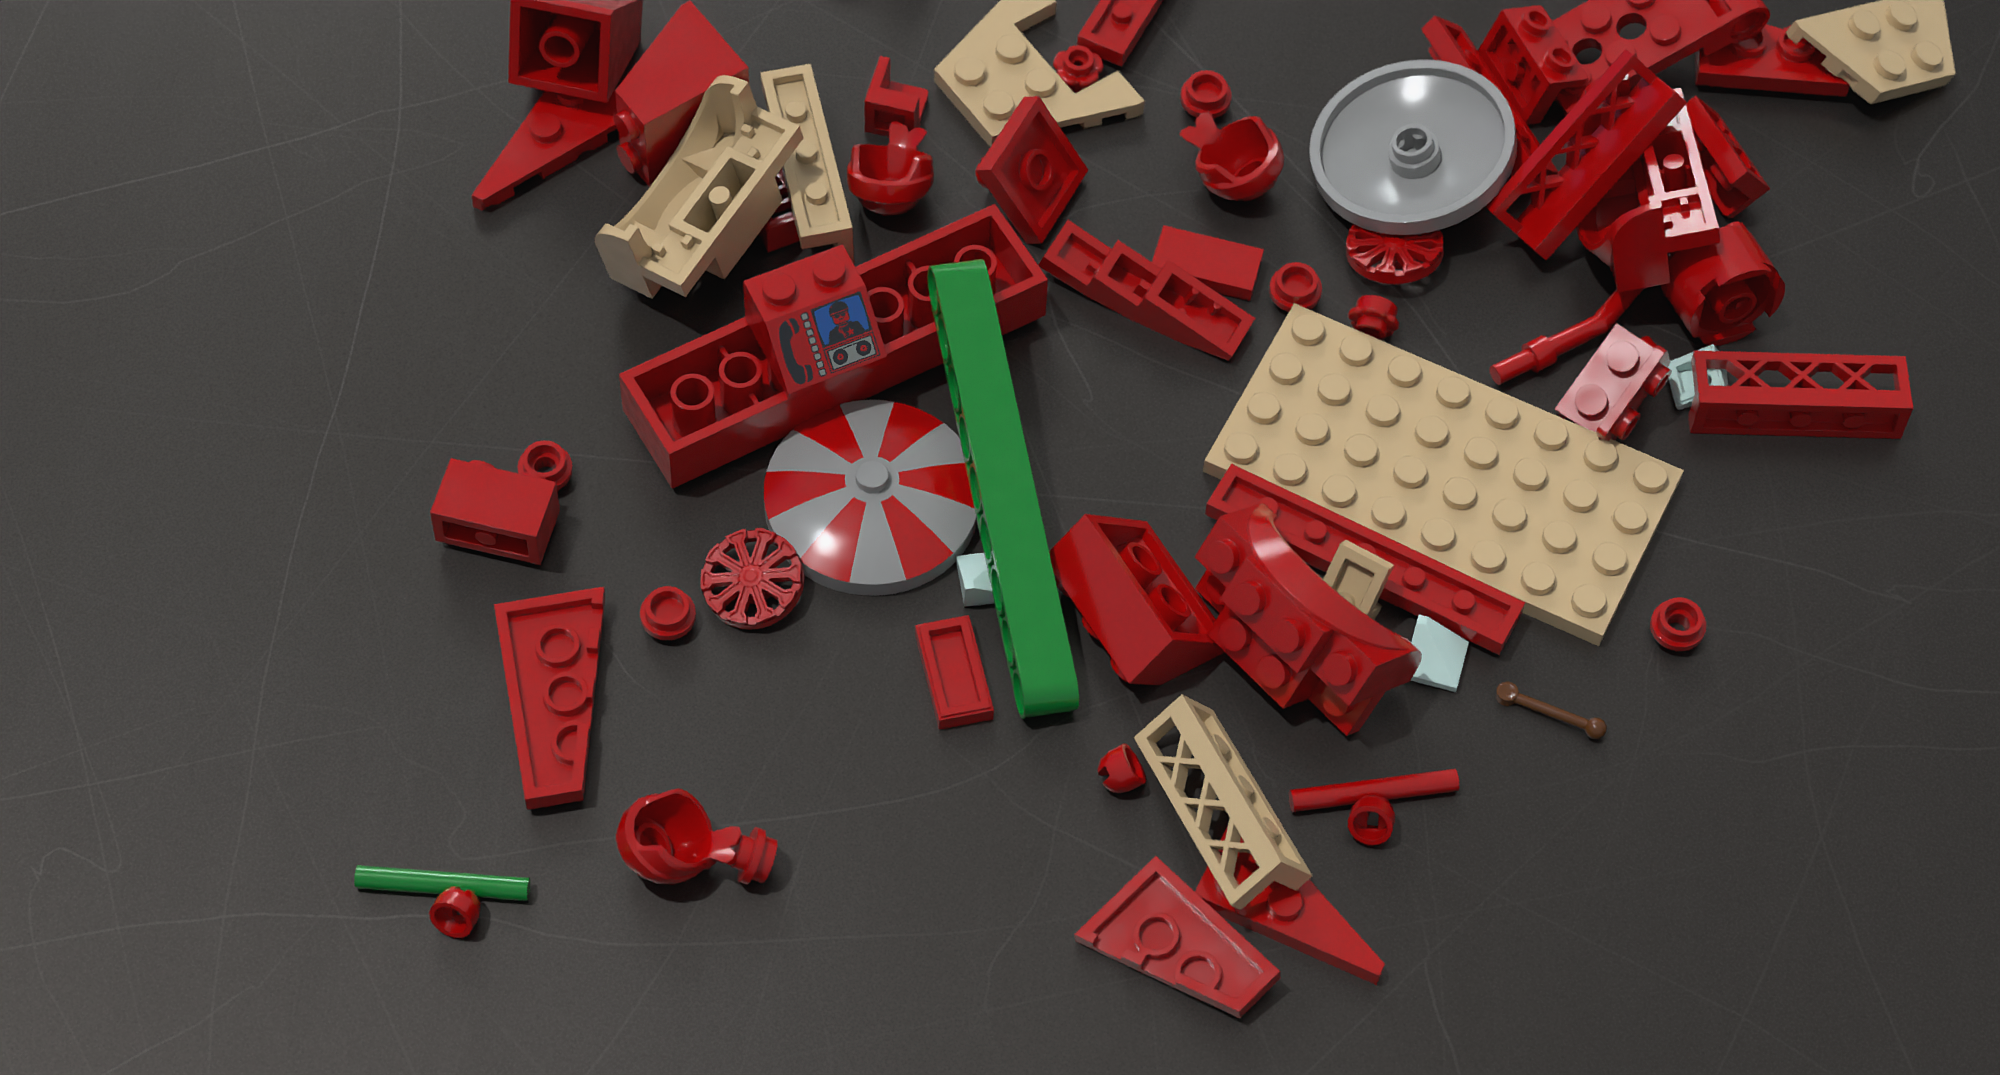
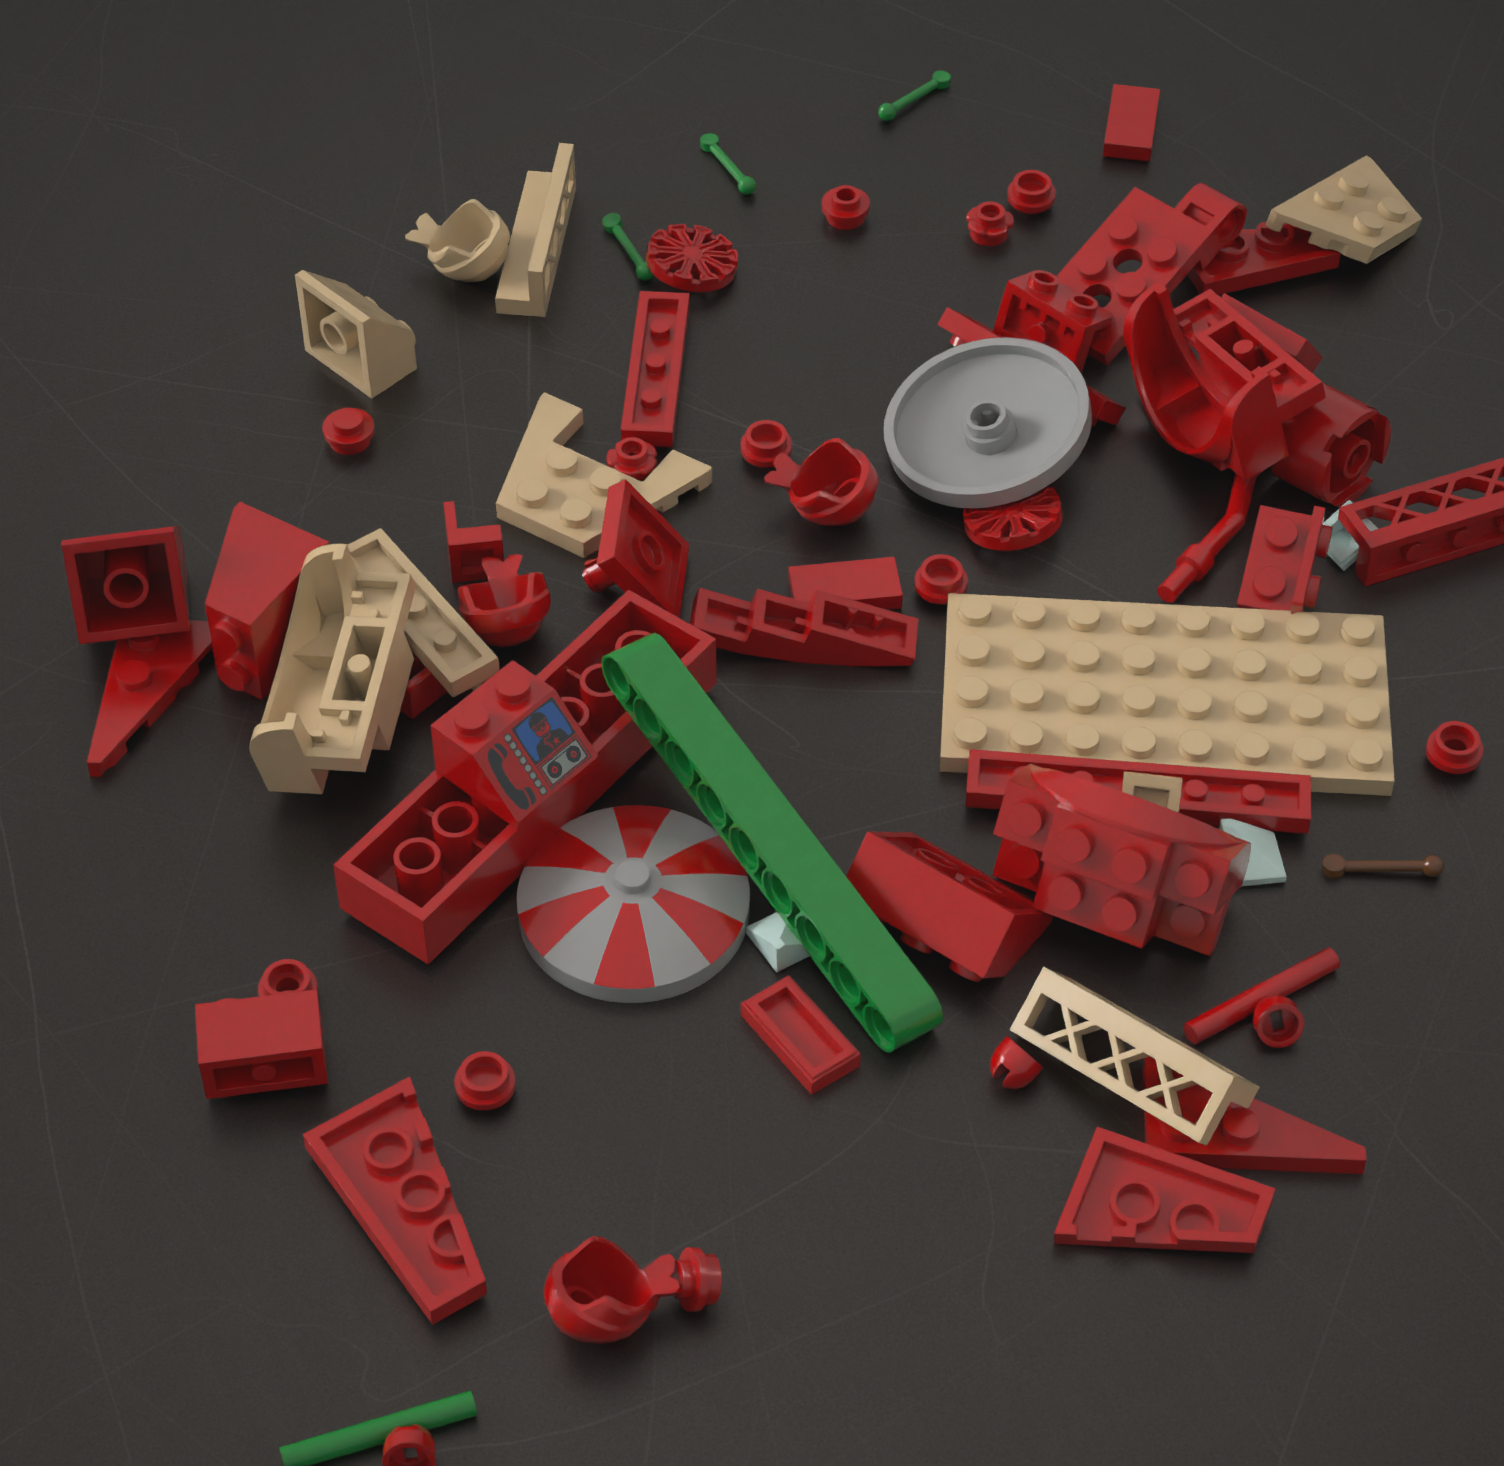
camera: 20 degrees left, 10 degrees down
red wheel [700,528,804,629] -> none
red plate [1348,295,1399,341] -> none
red fence [1486,49,1688,260] -> none

